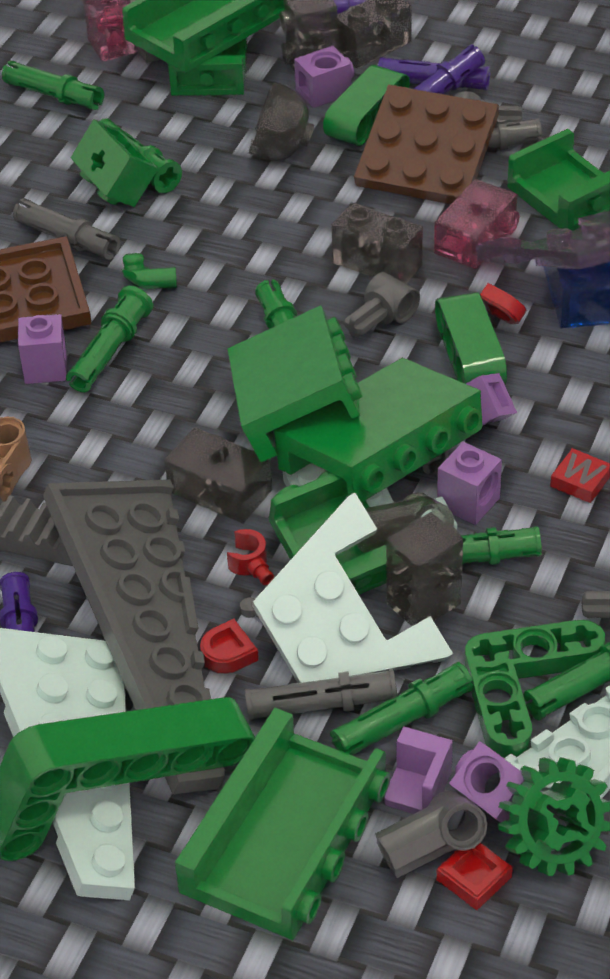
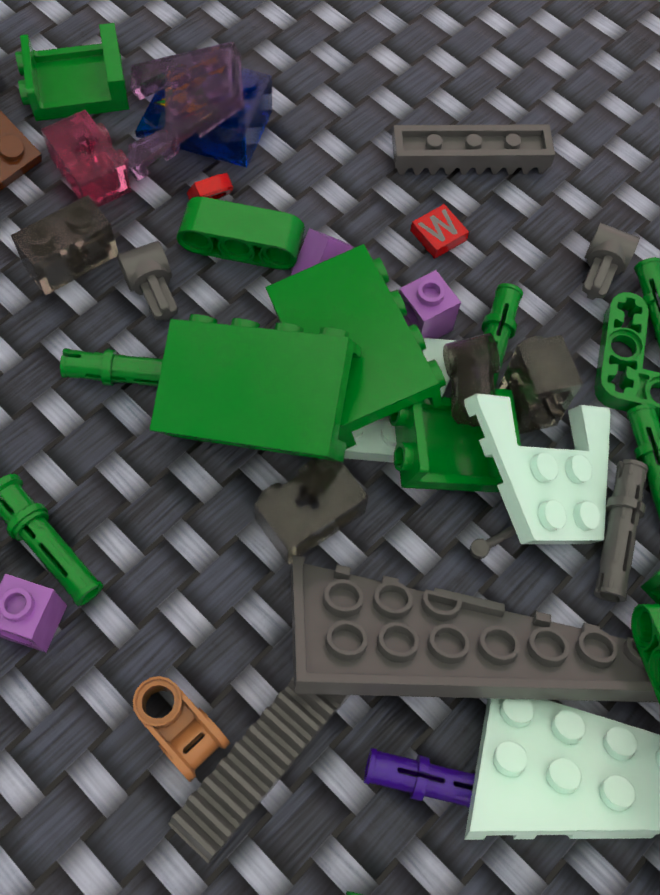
camera: 75 degrees left, 20 degrees up
red tile [200,619,259,674] -> none
red piece [227,529,274,585] -> none

